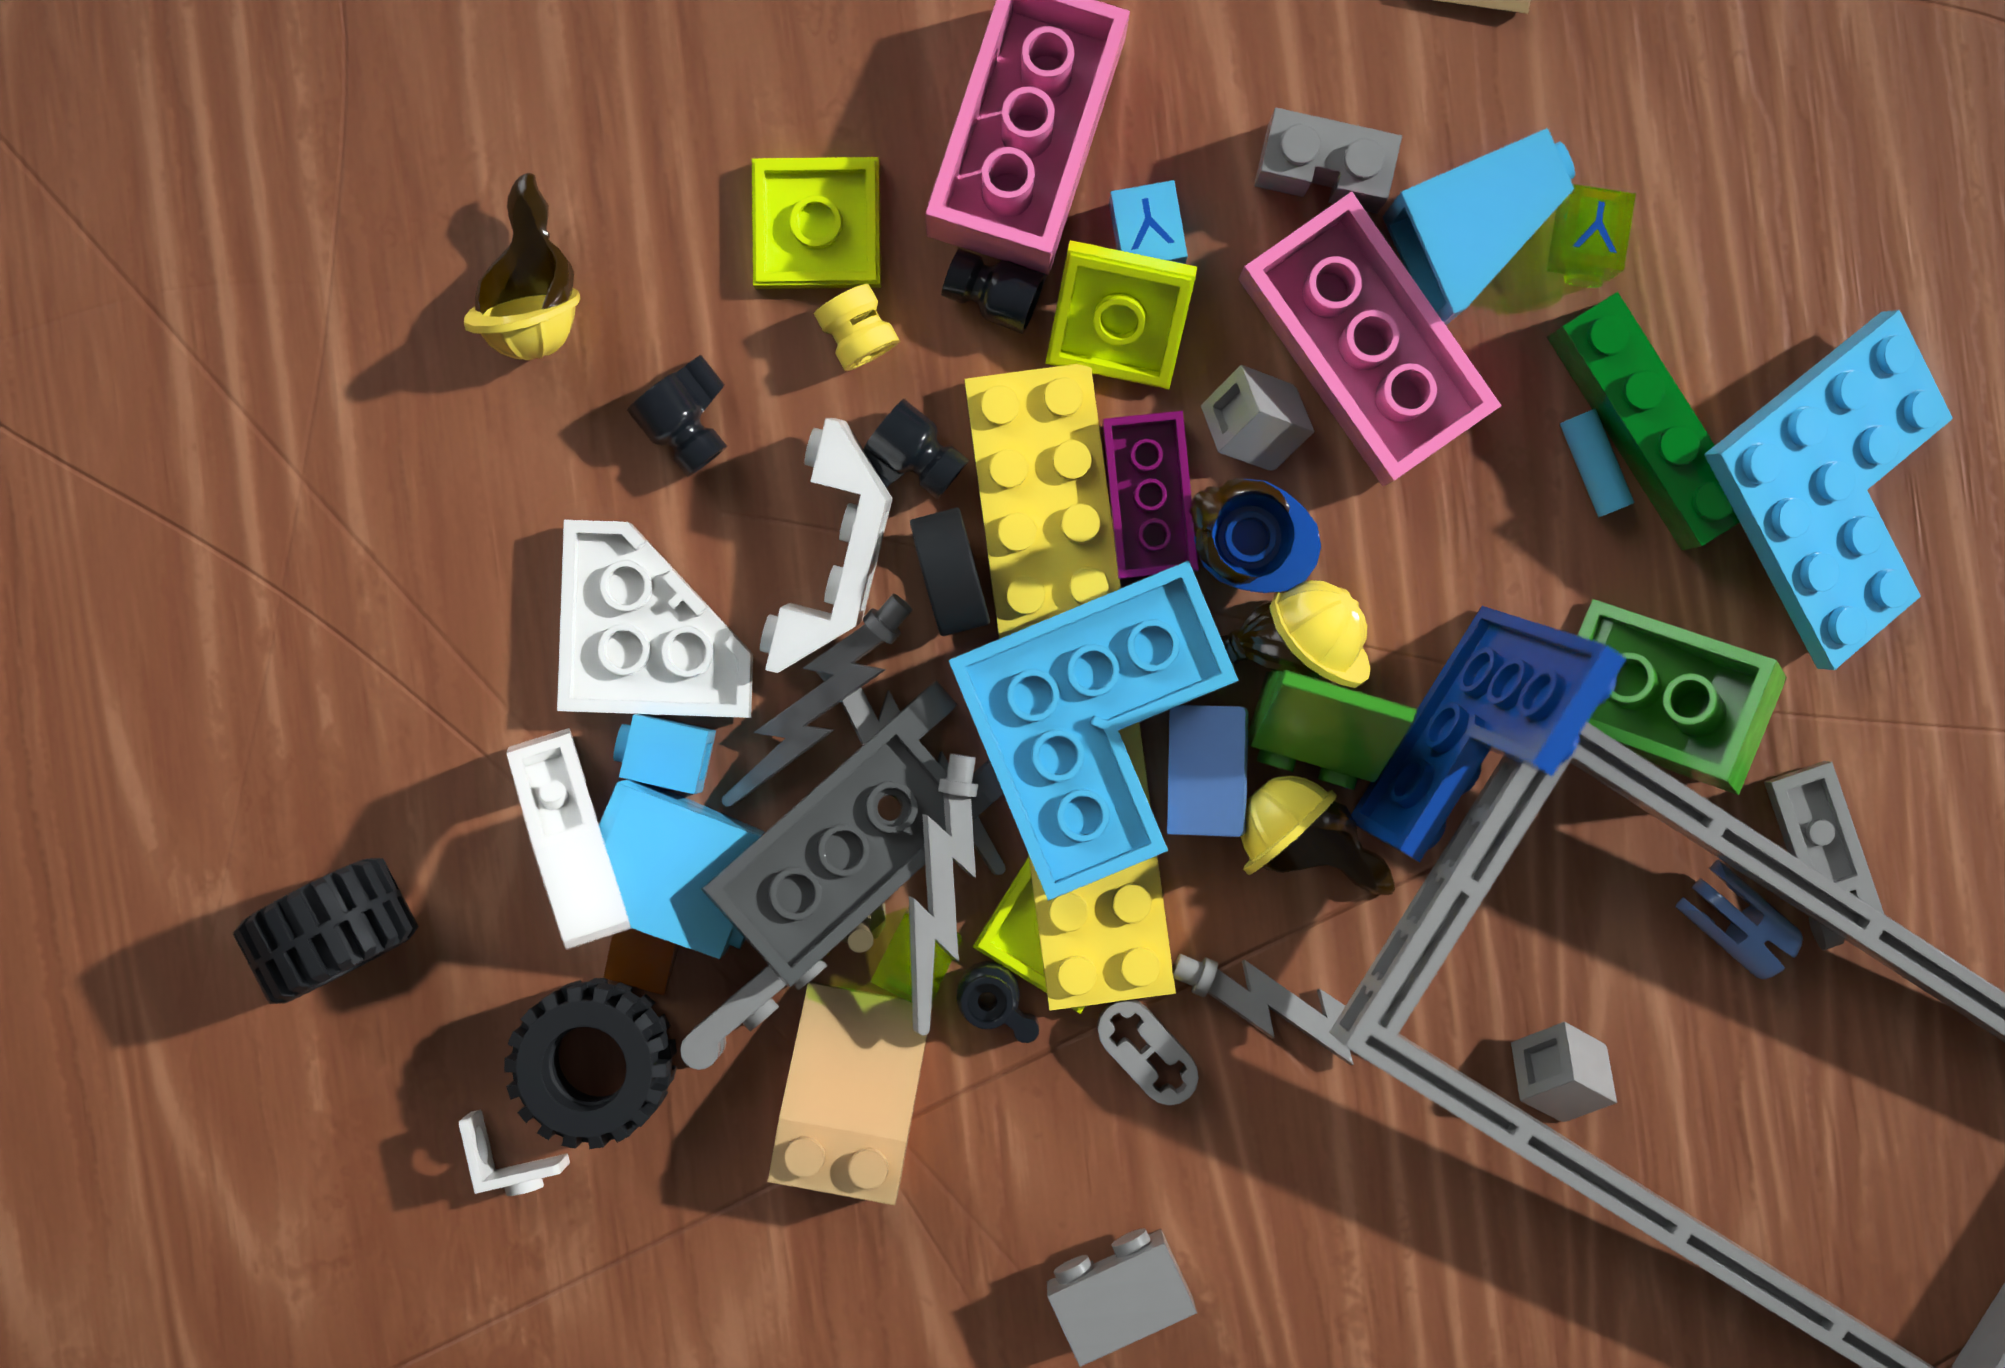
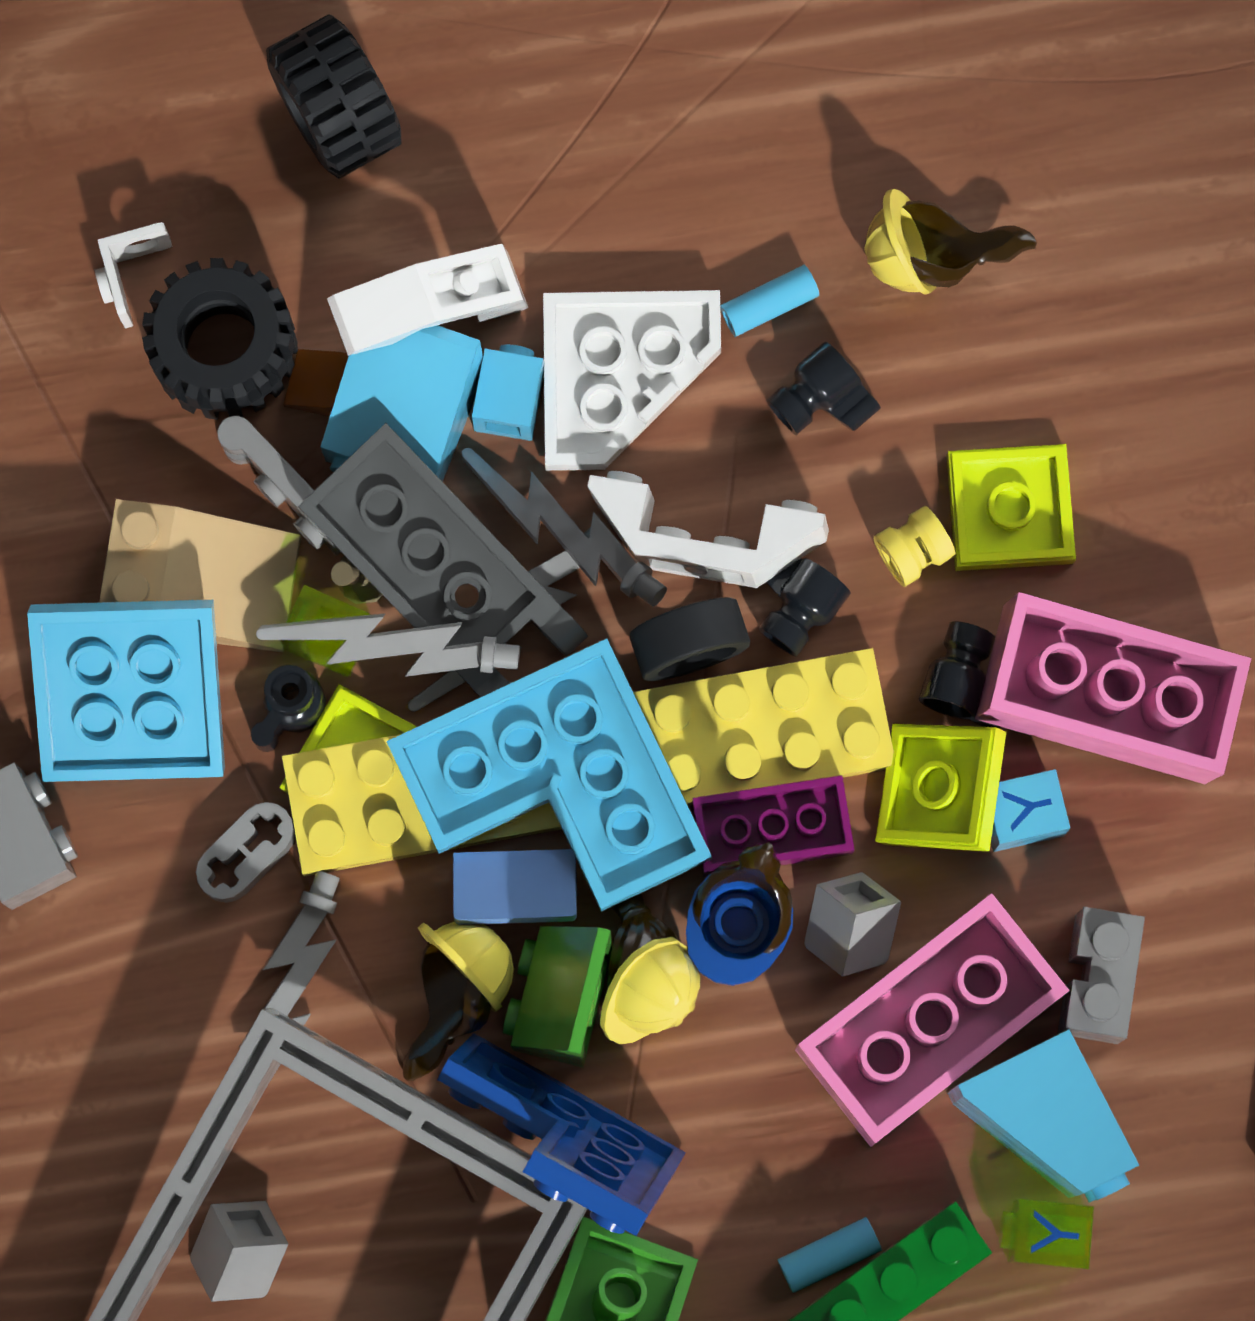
camera: 90 degrees right, 10 degrees down
none -> medium azure plate [27,599,225,782]
none -> medium azure hinge [720,265,819,337]

